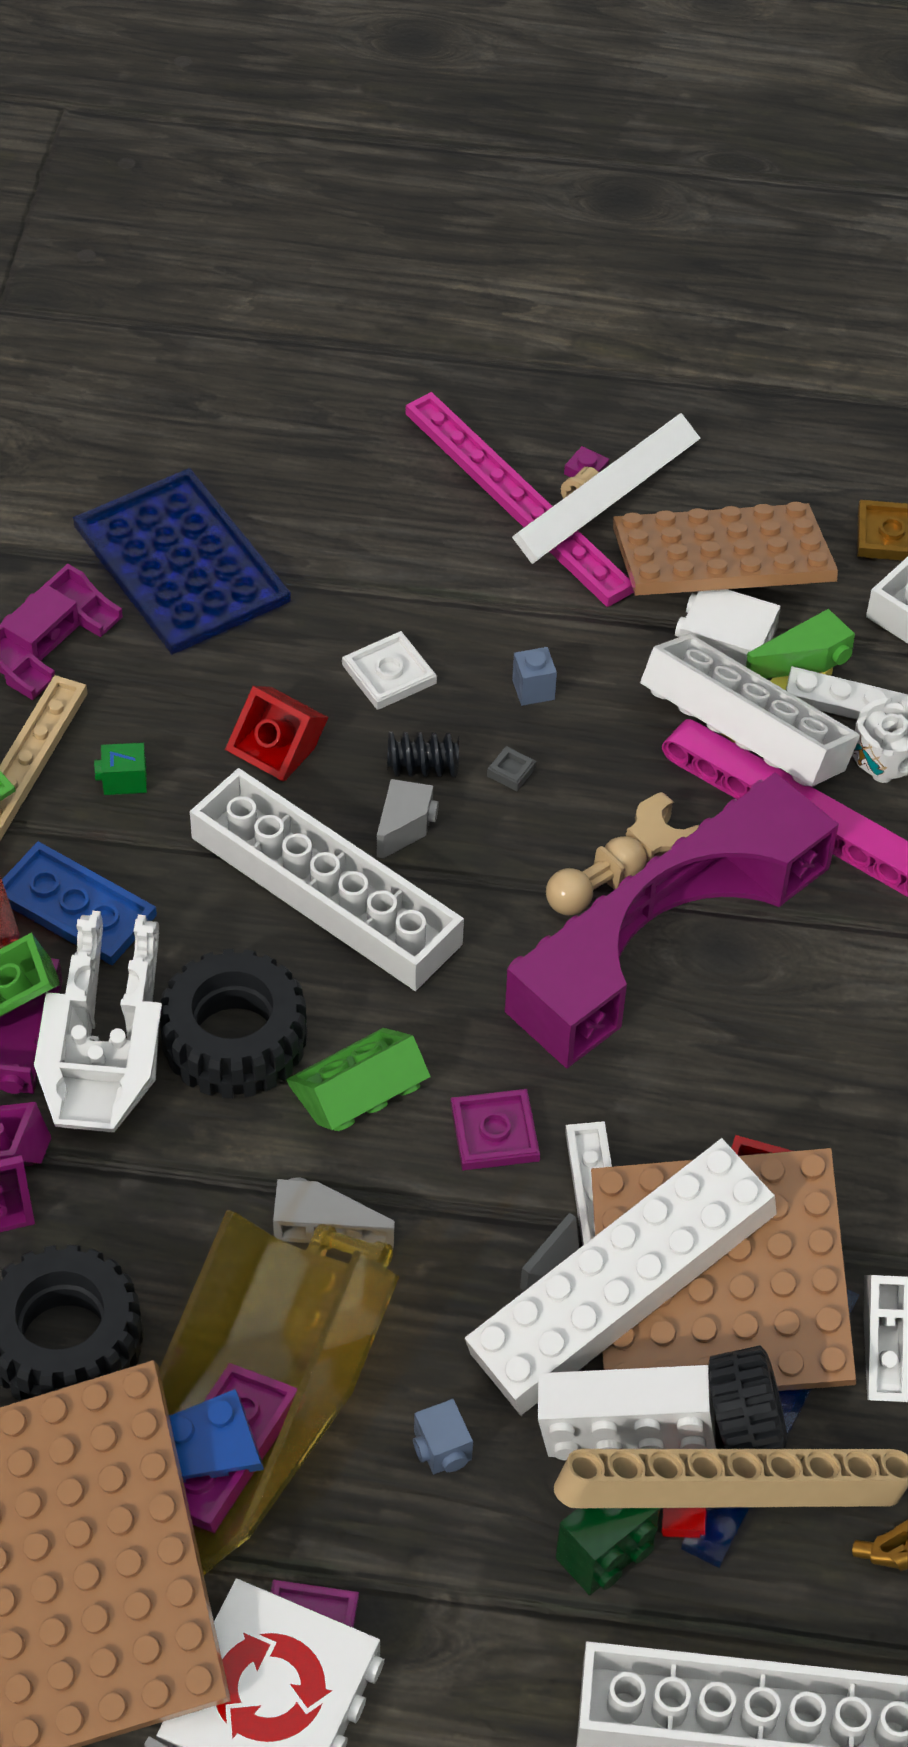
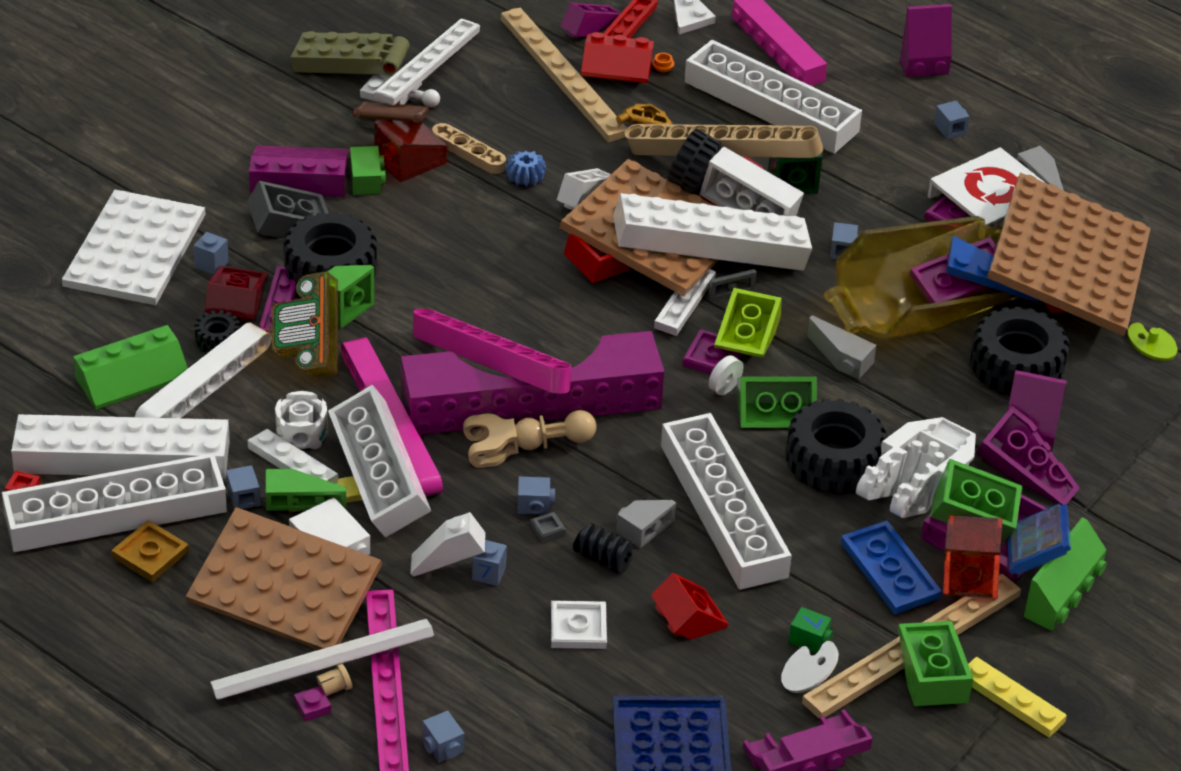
camera: 150 degrees left, 10 degrees down
none -> sand blue brick [226,465,260,510]
none -> white slope [410,512,485,577]
none -> dark pink beam [413,309,571,394]
none -> sand blue brick [422,710,465,762]
none -> sand blue brick [517,476,555,515]
none -> white piece [709,355,743,396]
none -> lime slope [714,288,782,358]
none -> white piece [781,641,839,693]

